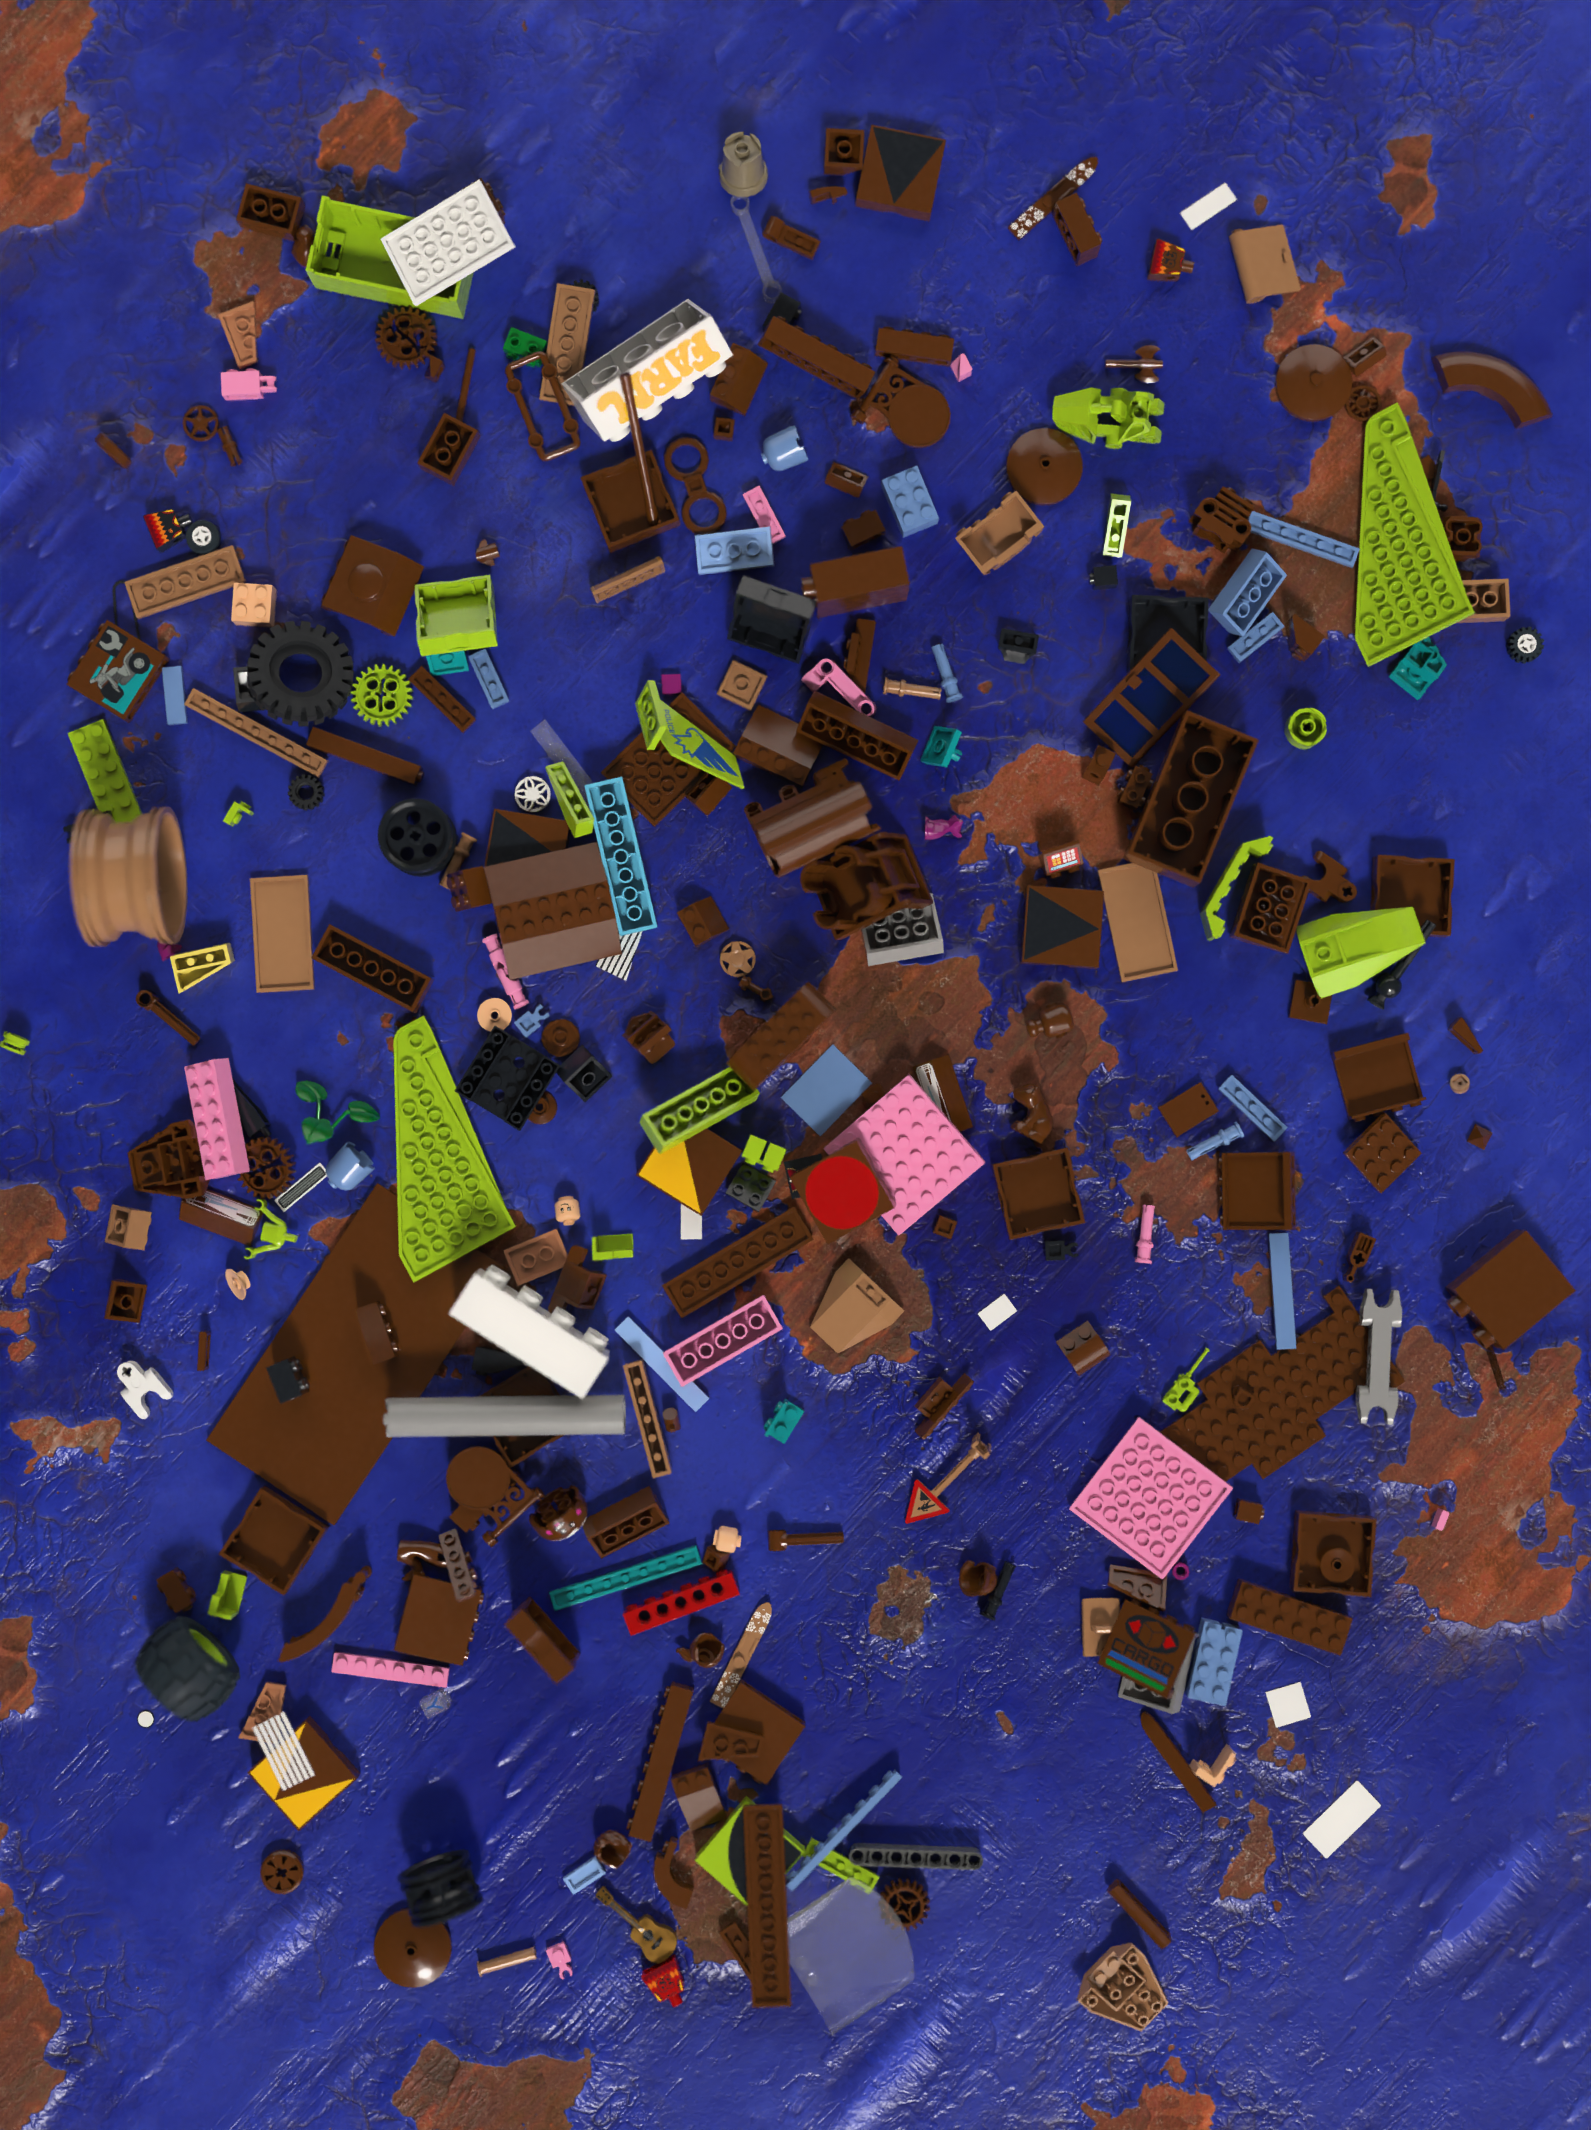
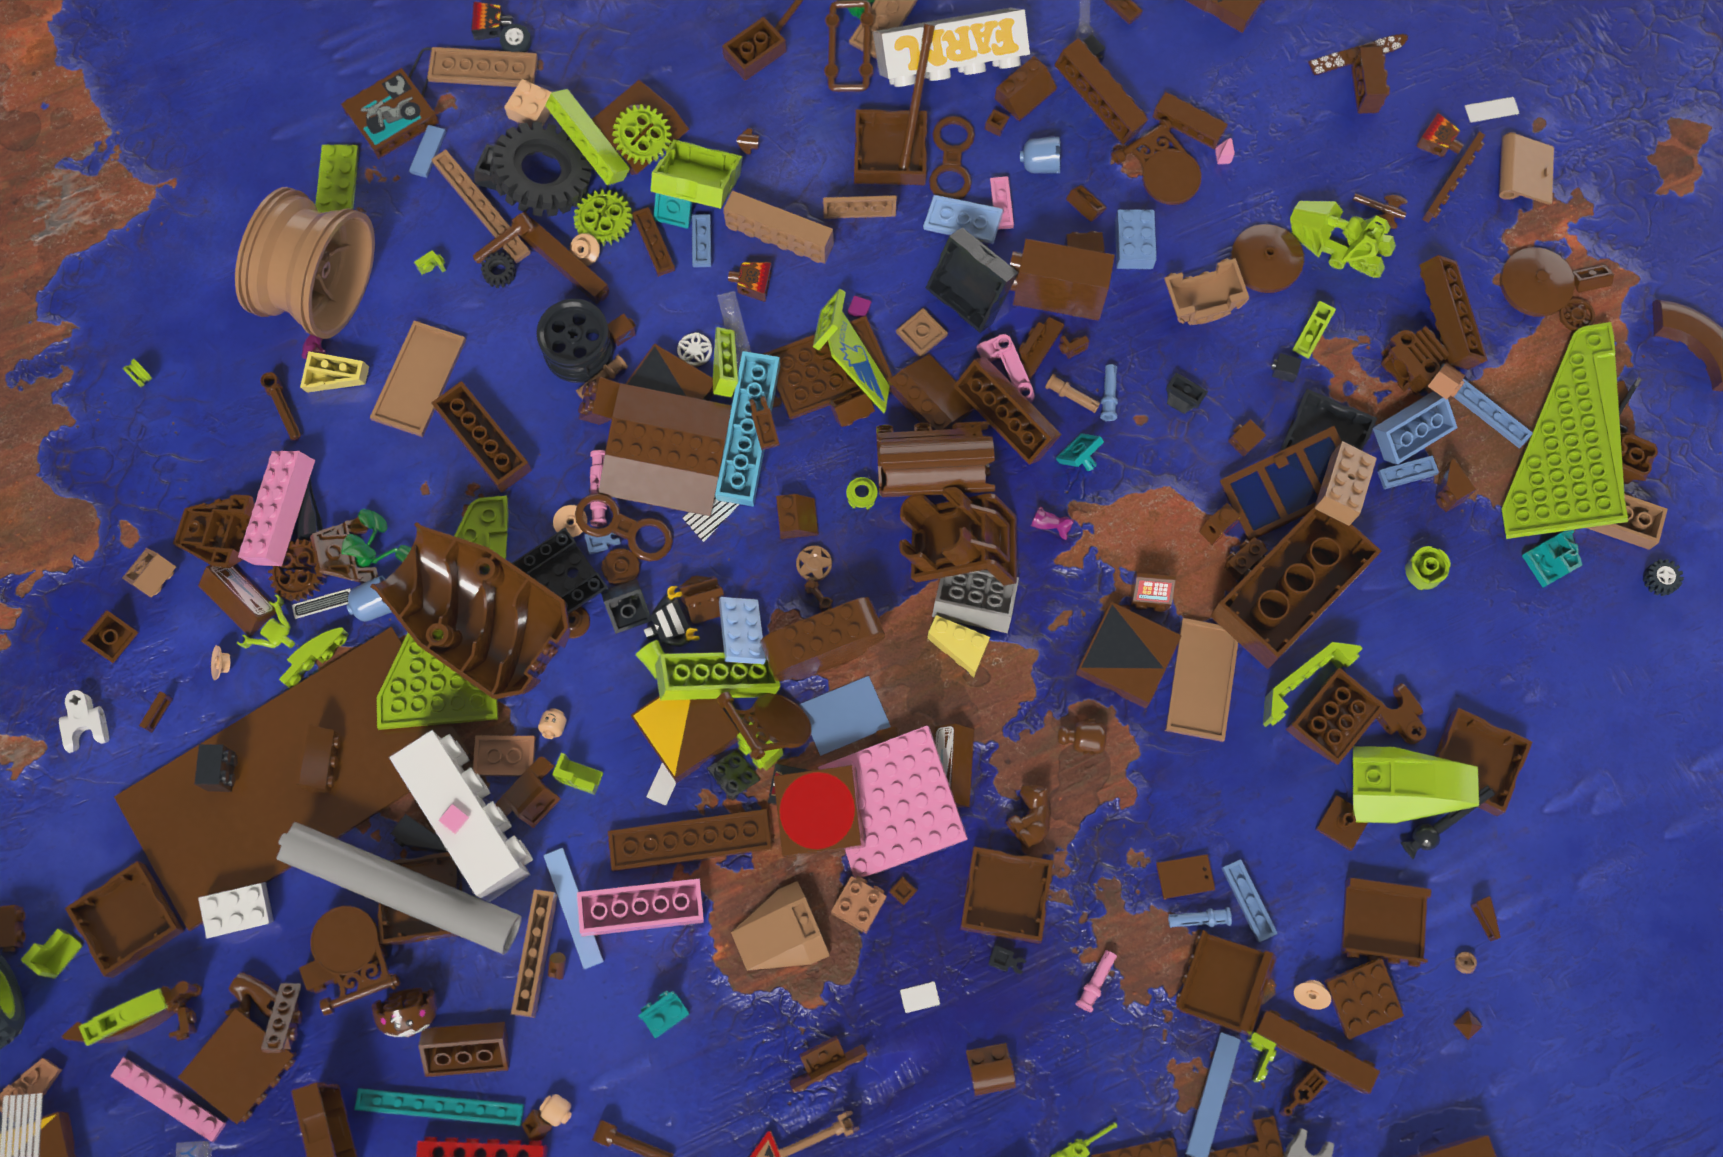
camera: 20 degrees right, 15 degrees down
none -> lime slope [79,988,168,1046]
none -> reddish brown bracket [169,1007,197,1041]
none -> white brick [199,882,274,938]
none -> lime slope [279,627,349,688]
none -> reddish brown wing [310,517,378,583]
none -> reddish brown cylinder [370,522,570,699]
none -> bright pink tile [438,804,469,834]
none -> reddish brown axle [473,212,536,264]
none -> lime brick [545,89,630,185]
none -> light nougat piece [570,233,600,266]
none -> reddish brown bar [575,493,673,562]
none -> reddish brown brick [608,314,636,347]
none -> lime gear [612,104,672,165]
none -> lime plant [635,640,665,679]
none -> torso [643,586,700,647]
none -> reddish brown piece [716,692,811,760]
none -> light blue plate [719,597,766,664]
none -> medium nougat brick [724,191,834,264]
none -> reddish brown torso [728,262,772,302]
none -> reddish brown hinge [749,396,780,450]
none -> nougat brick [831,876,887,934]
none -> lime piece [846,477,878,510]
none -> light yellow wedge [928,615,990,677]
none -> reddish brown bracket [1059,335,1089,359]
none -> reddish brown head [1228,419,1266,457]
none -> lime bracket [1246,1032,1277,1082]
none -> reddish brown brick [1253,1009,1380,1094]
none -> light nougat piece [1294,980,1331,1009]
none -> medium nougat brick [1315,441,1377,526]
none -> reddish brown brick [1419,255,1488,370]
none -> reddish brown plate [1422,131,1485,223]
none -> nougat brick [1428,363,1465,400]

